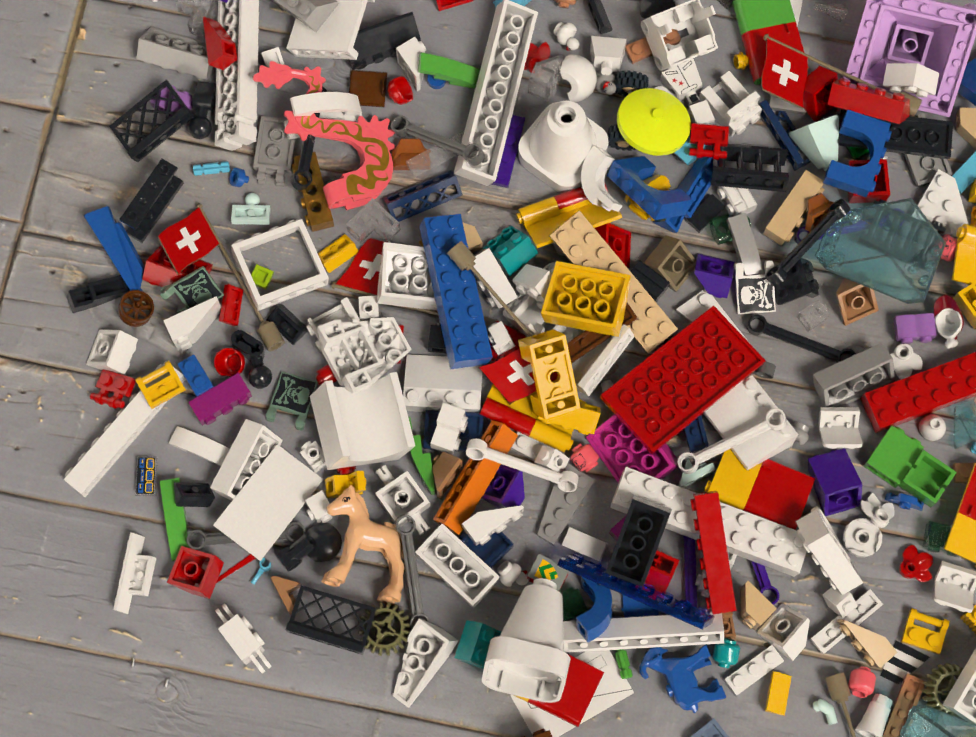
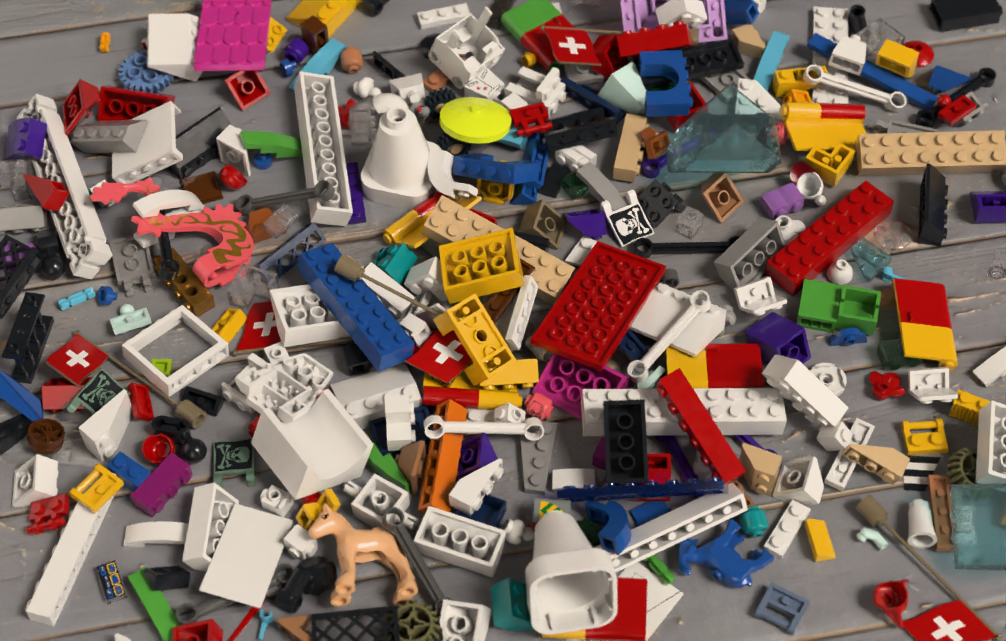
camera: 20 degrees left, 20 degrees down
black piece [765,199,850,286] -> none
coral head [848,666,876,698] -> none
white plate [860,493,895,528] -> none

